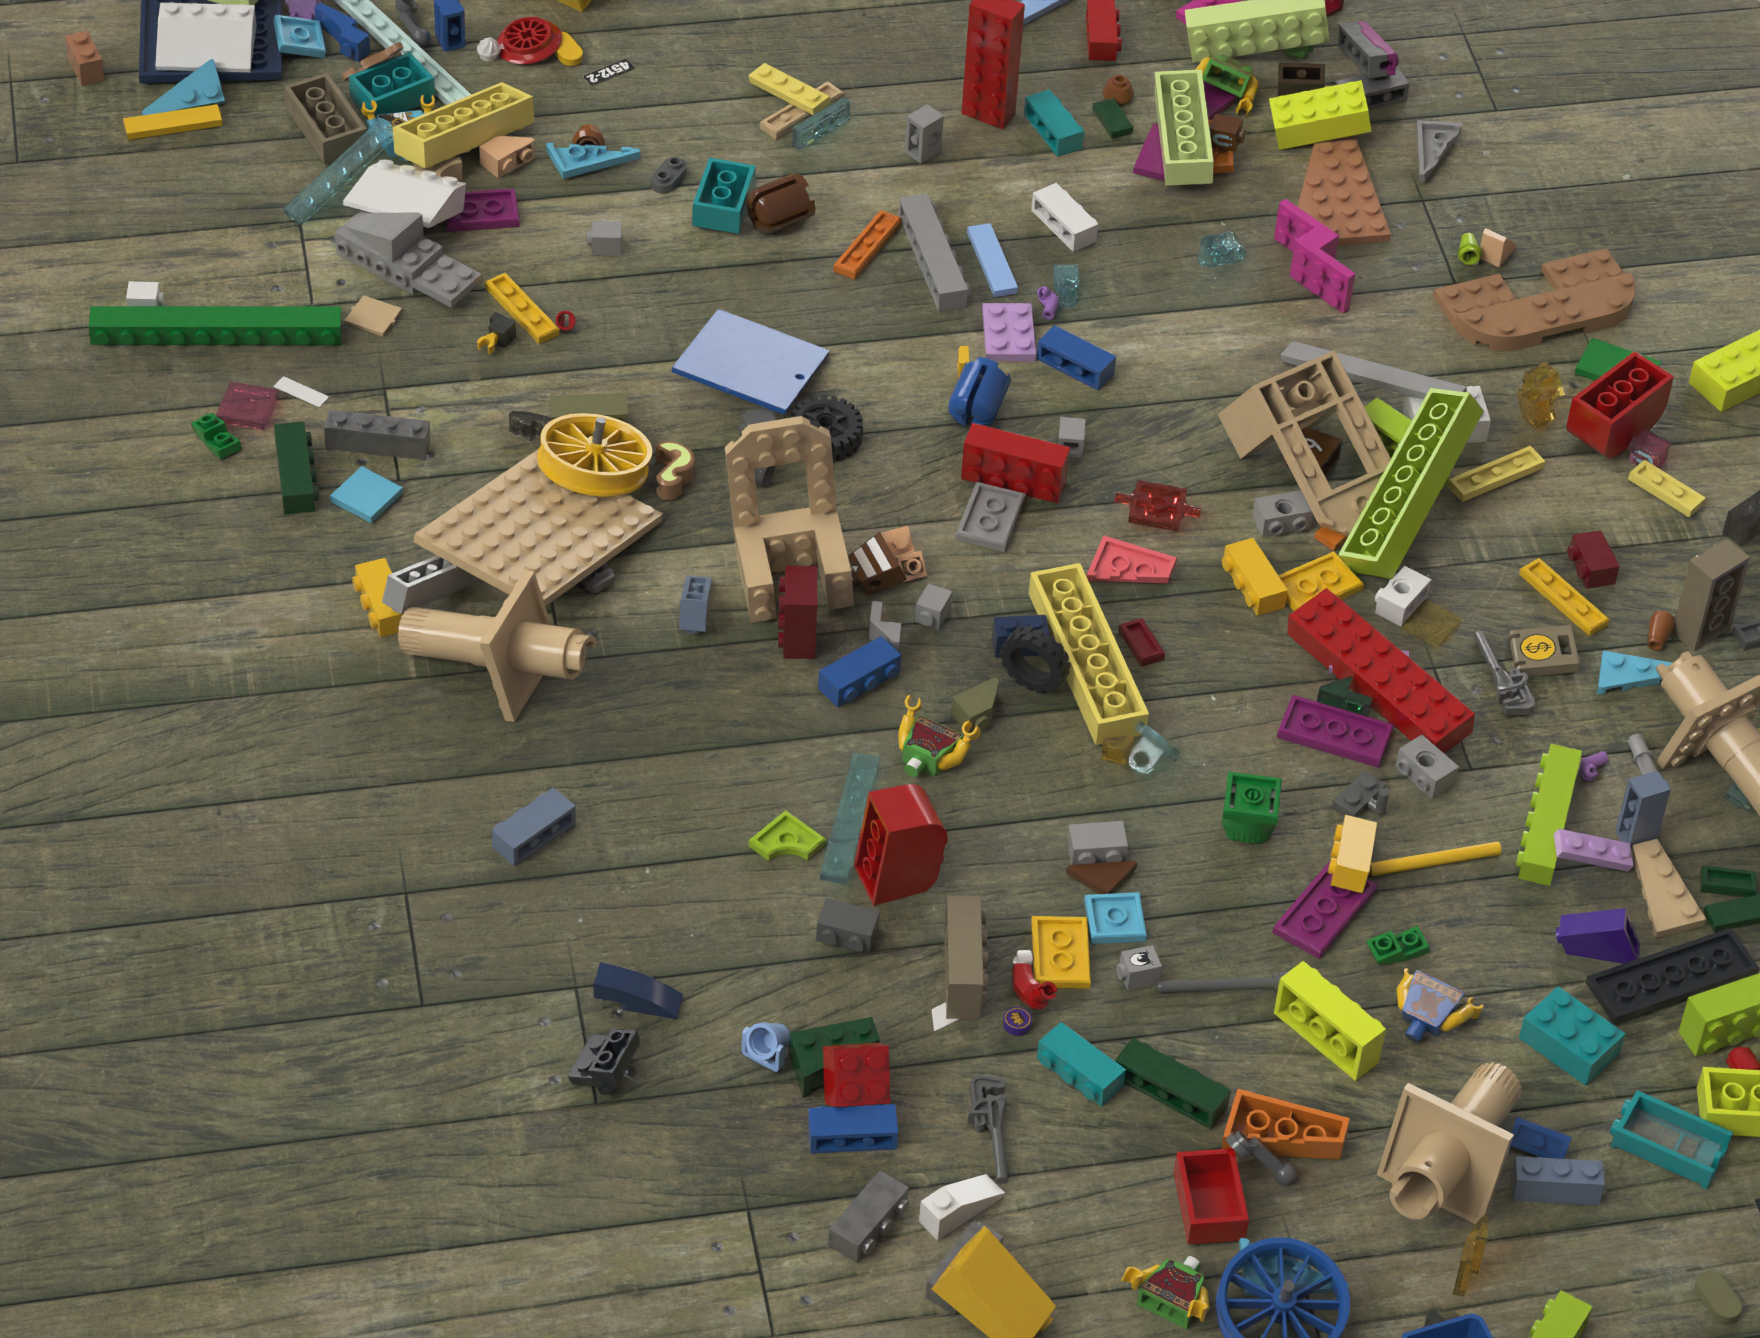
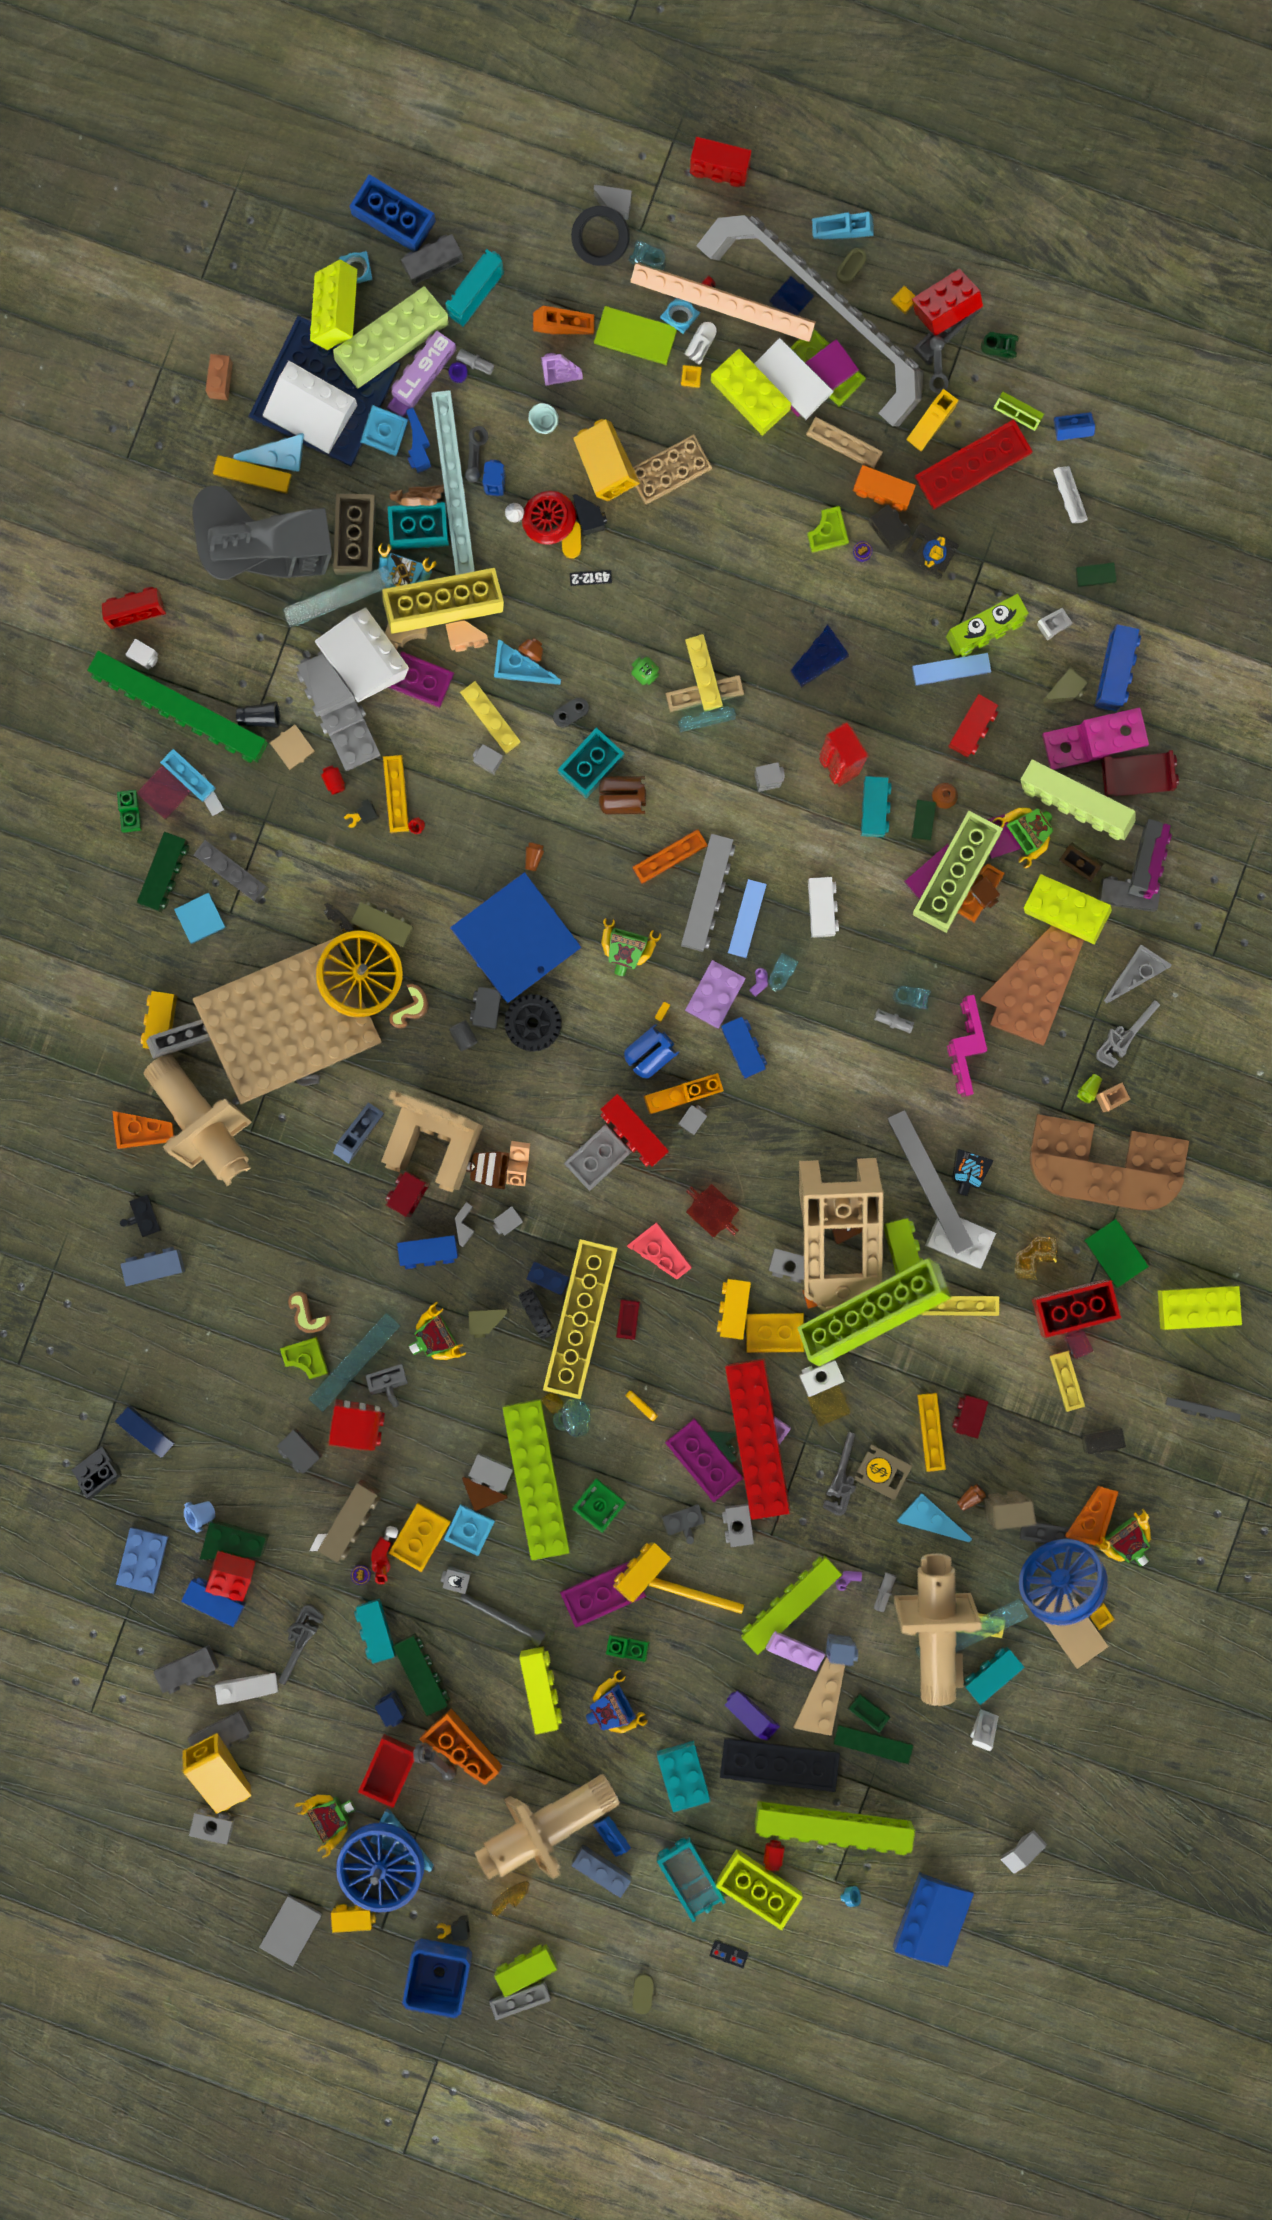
camera: 40 degrees right, 40 degrees up
none -> red slope [101,587,166,629]
none -> orange wing [112,1111,175,1149]
none -> medium blue plate [116,1527,169,1594]
none -> black plate [120,1195,162,1237]
none -> medium azure plate [160,749,216,802]
none -> dark grey brick [192,486,332,580]
none -> black plant [236,701,280,728]
none -> animal [288,1292,331,1333]
none -> red brick [321,765,346,795]
none -> dark blue brick [375,1690,407,1727]
none -> light yellow plate [460,681,521,754]
none -> lime brick [502,1399,570,1561]
none -> dark orange cone [525,842,544,871]
none -> black slope [573,494,608,536]
none -> torso [601,918,661,976]
none -> yellow tile [625,1390,658,1421]
none -> bright green head [631,657,660,685]
none -> light orange slope [644,1073,724,1115]
none -> clear blue wing [791,624,849,687]
none -> light grey pin [874,1009,914,1034]
none -> torso [952,1149,993,1197]
none -> light grey piece [1096,1000,1160,1068]

